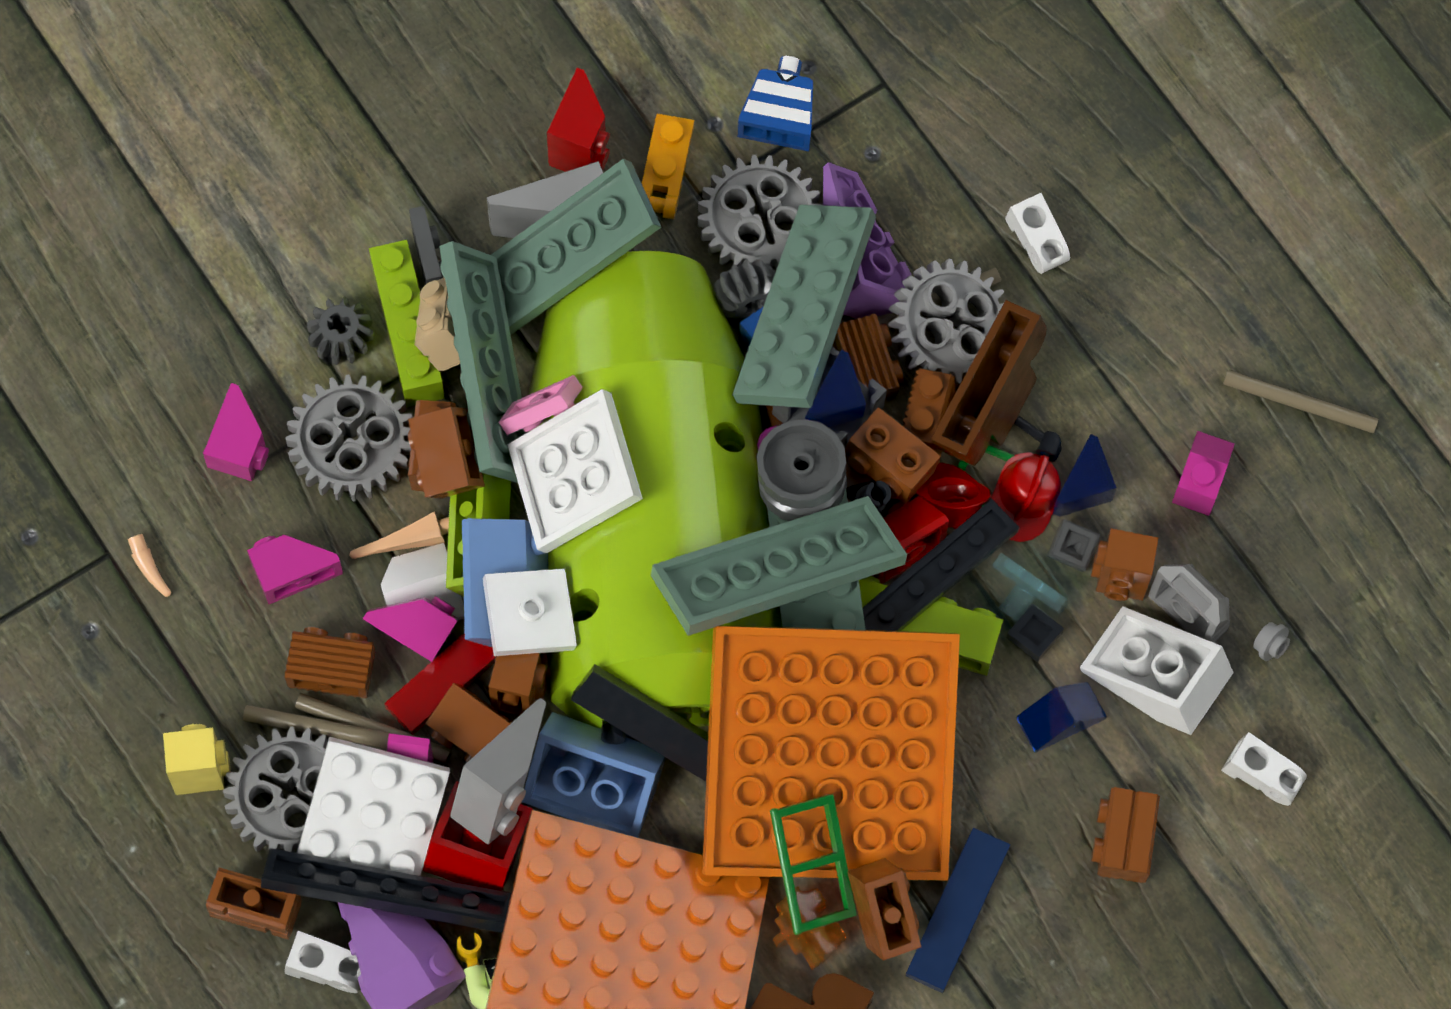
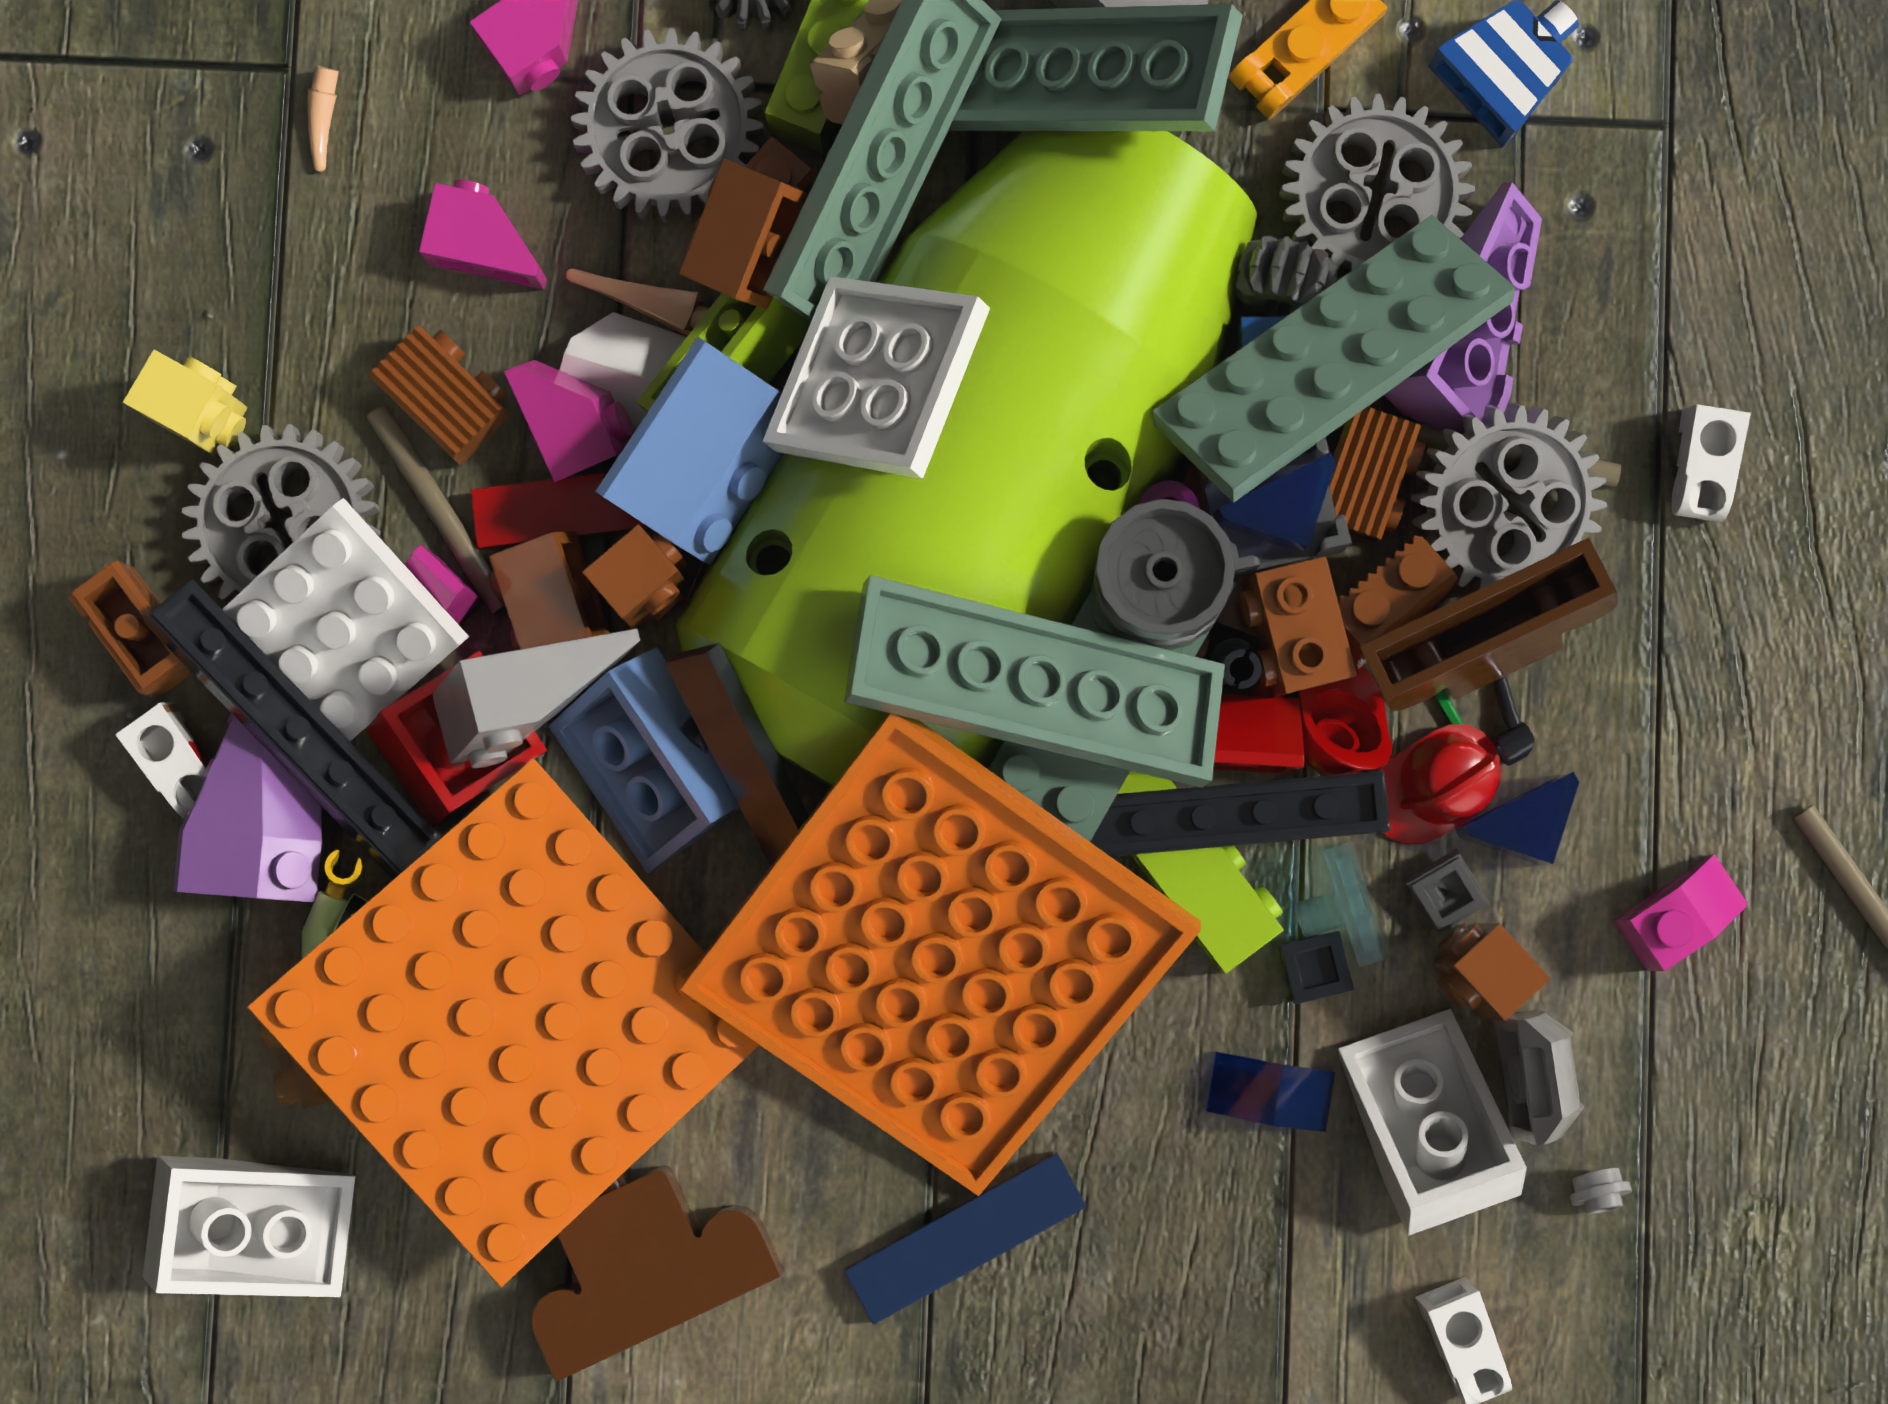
camera: 40 degrees right, 15 degrees up
dark tan bar [243,705,398,749] -> none
white plate [483,569,577,656] -> none
bright pink plate [498,375,583,435] -> none
green window [770,794,857,935] -> none
clear orange hips [773,886,846,970] -> none
dark orange brick [847,858,921,961] -> none
dark orange brick [1091,787,1160,883] -> none

